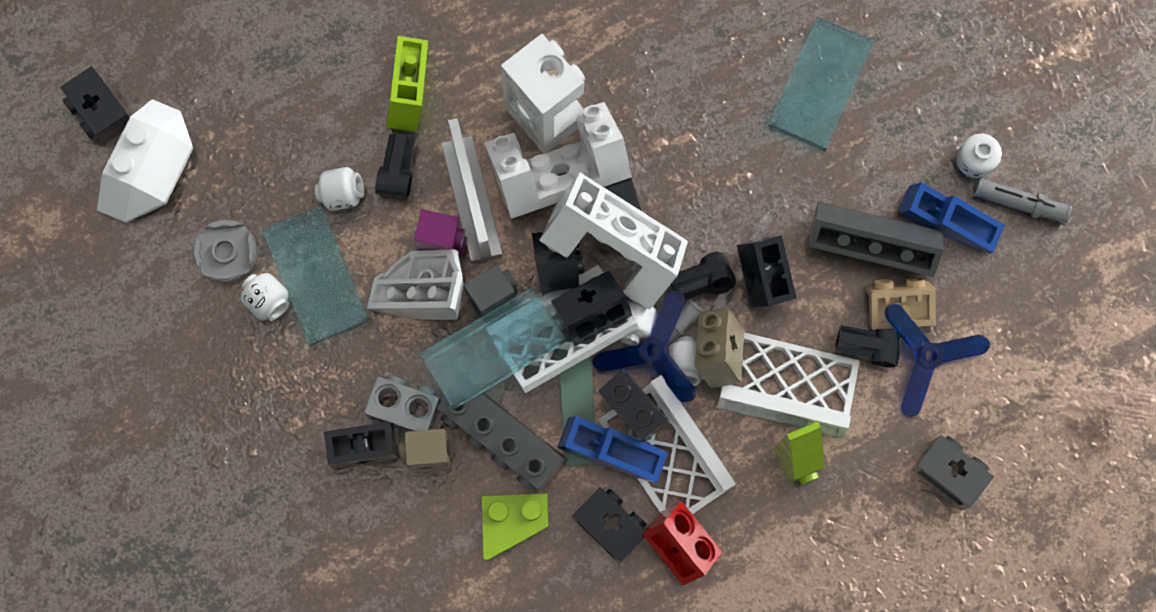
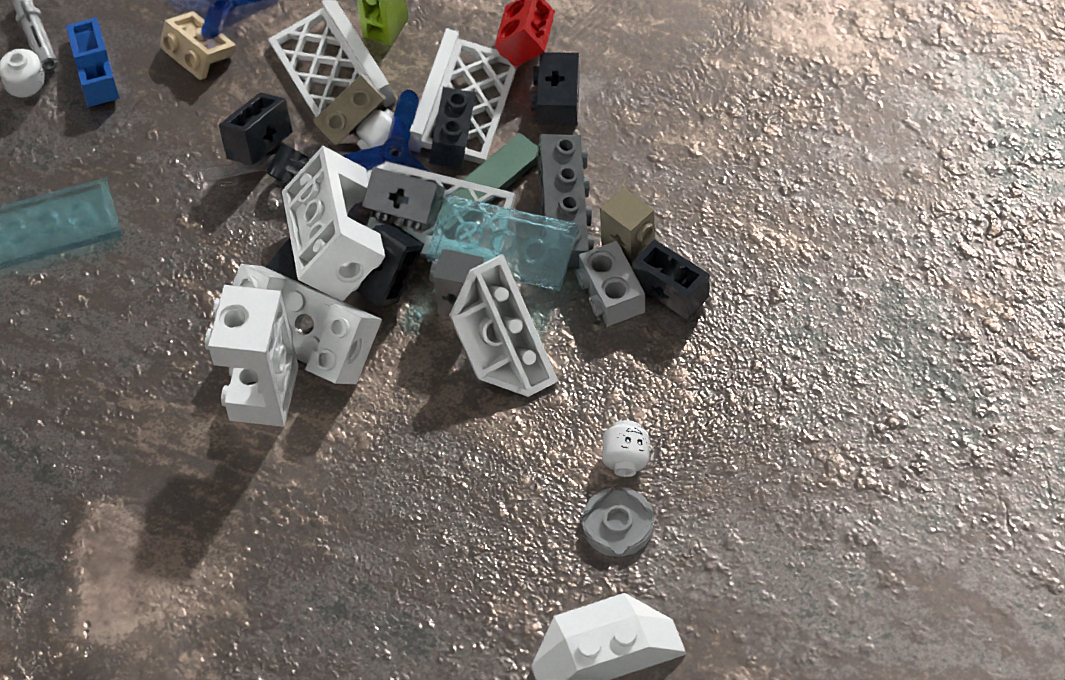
camera: 125 degrees left, 20 degrees down
clear light blue tile [262,206,370,346] -> none
white head [315,167,364,211] -> none
black piece [375,133,417,199] -> none
lime slope [385,36,428,132] -> none
magenta brick [414,209,467,256] -> none
white fence [442,118,503,264] -> none
lime wing [482,494,549,561] -> none
blue slope [557,416,668,483] -> none
dark grey brick [808,201,944,277] -> none
black piece [835,325,903,368] -> none

